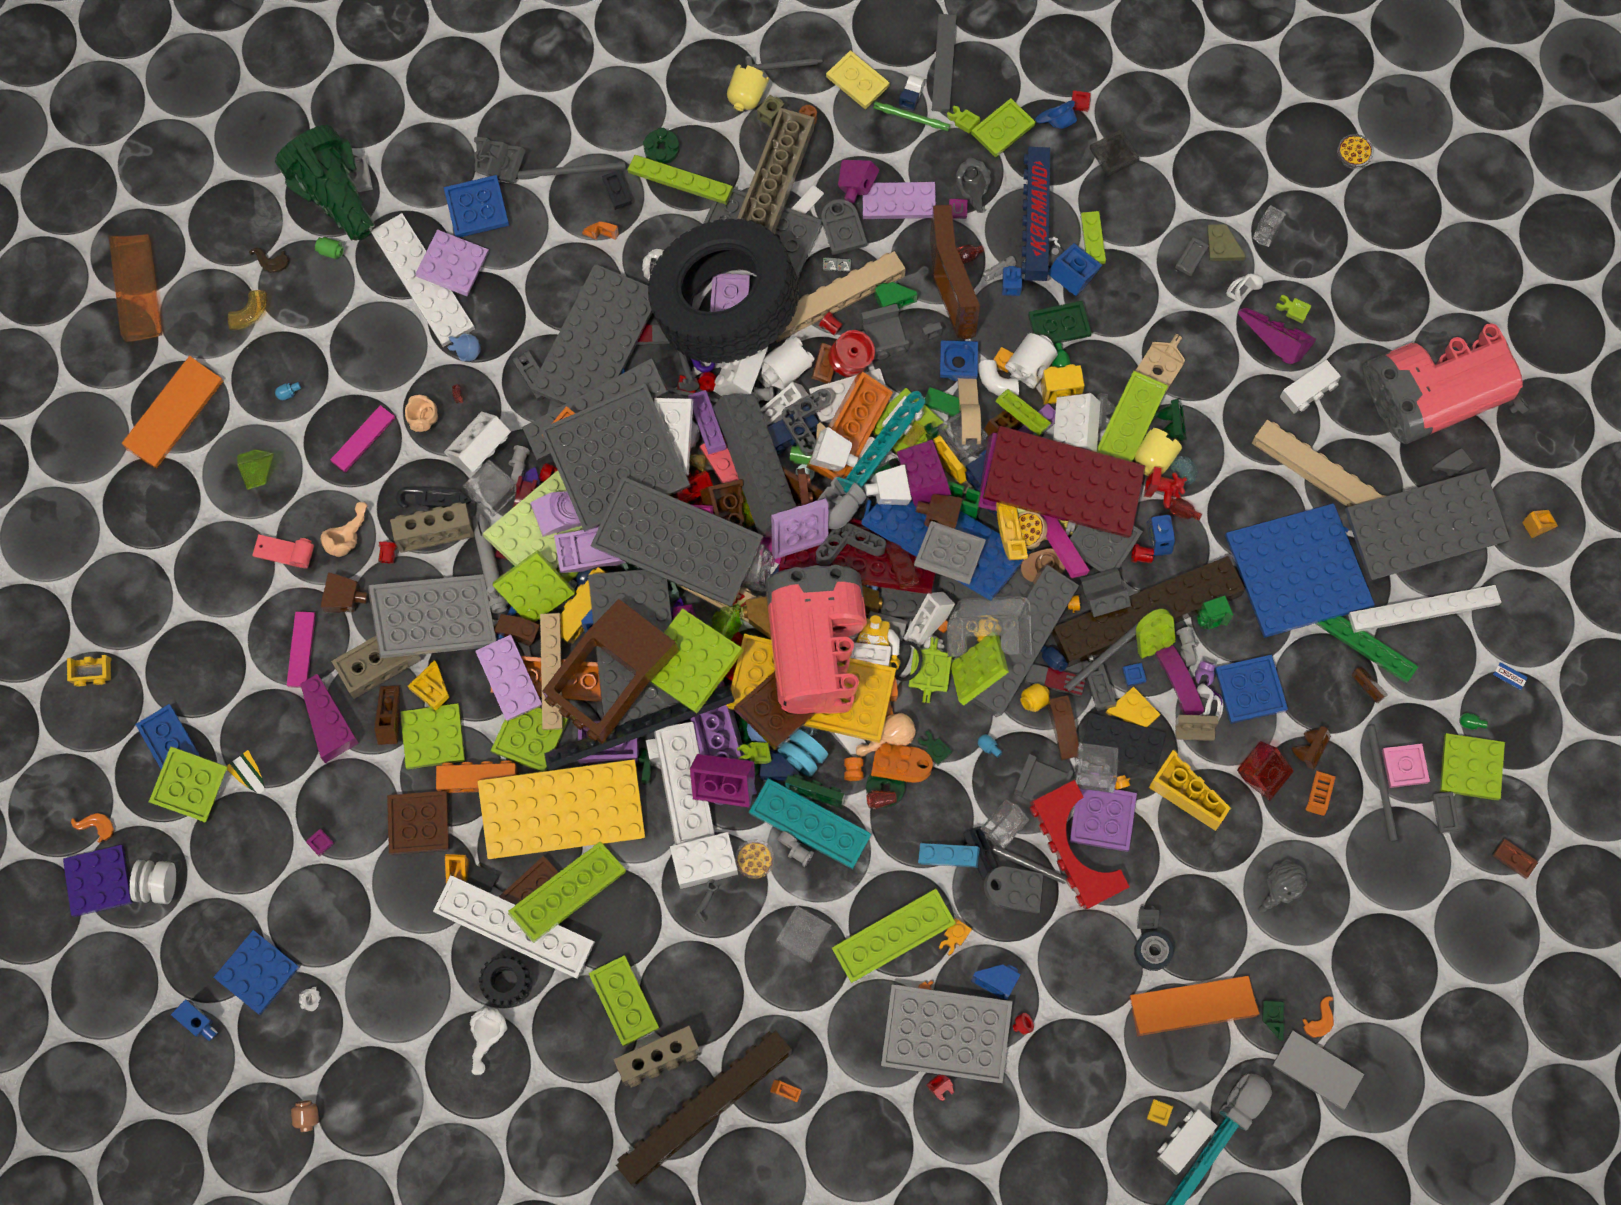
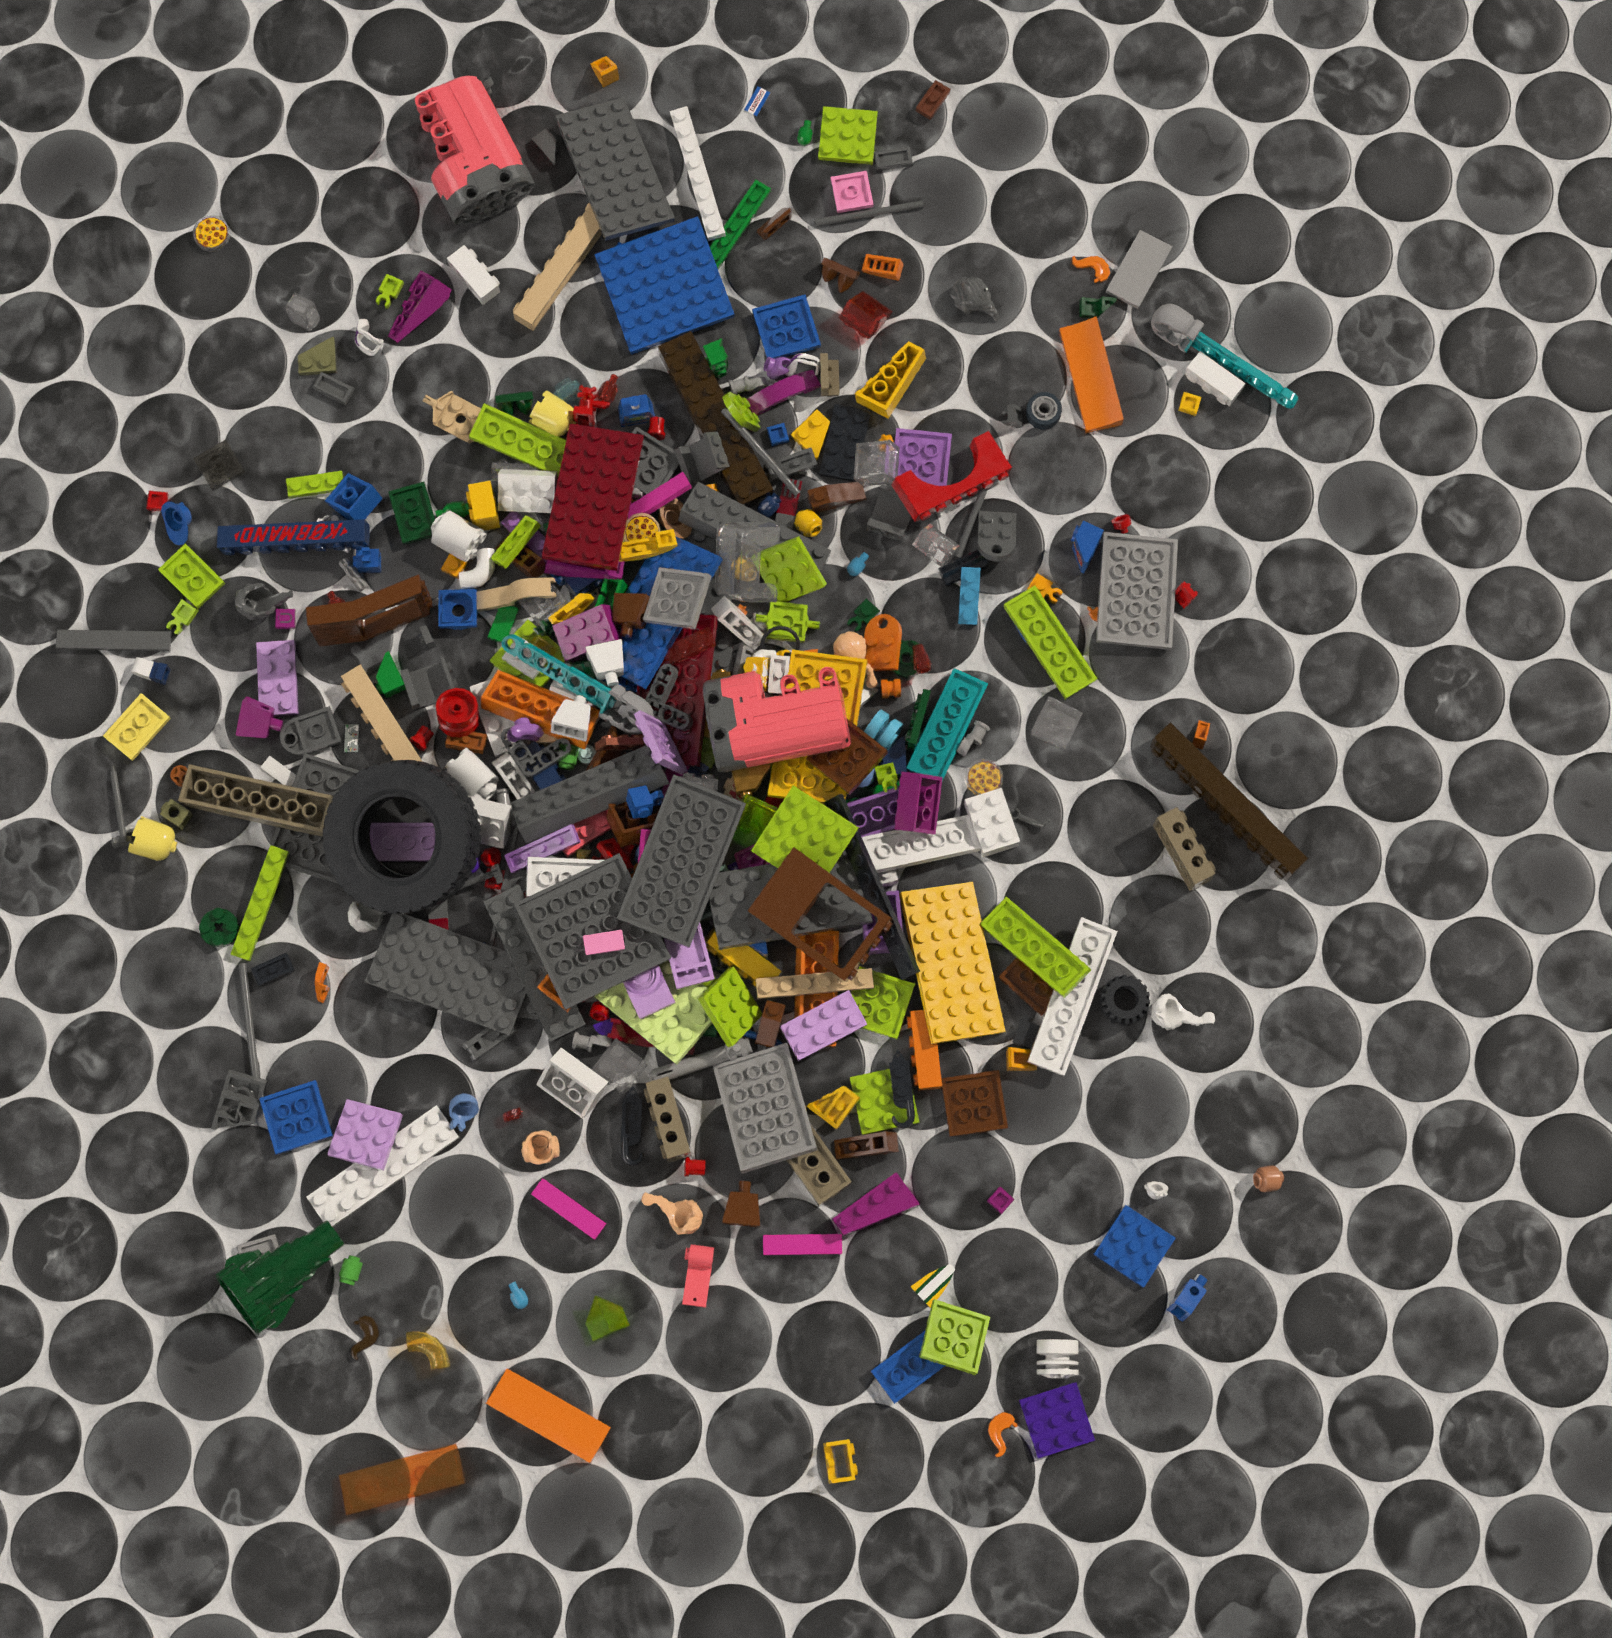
camera: 95 degrees left, 5 degrees up
lime plate [588,955,660,1047] -> none
dark green slope [638,748,651,785] -> none
bright green piece [873,101,950,132] -> none
none -> medium lavender piece [507,717,544,742]
none -> bright pink tile [583,930,625,956]
none -> blue brick [626,785,664,819]
none -> black plate [889,1050,915,1129]

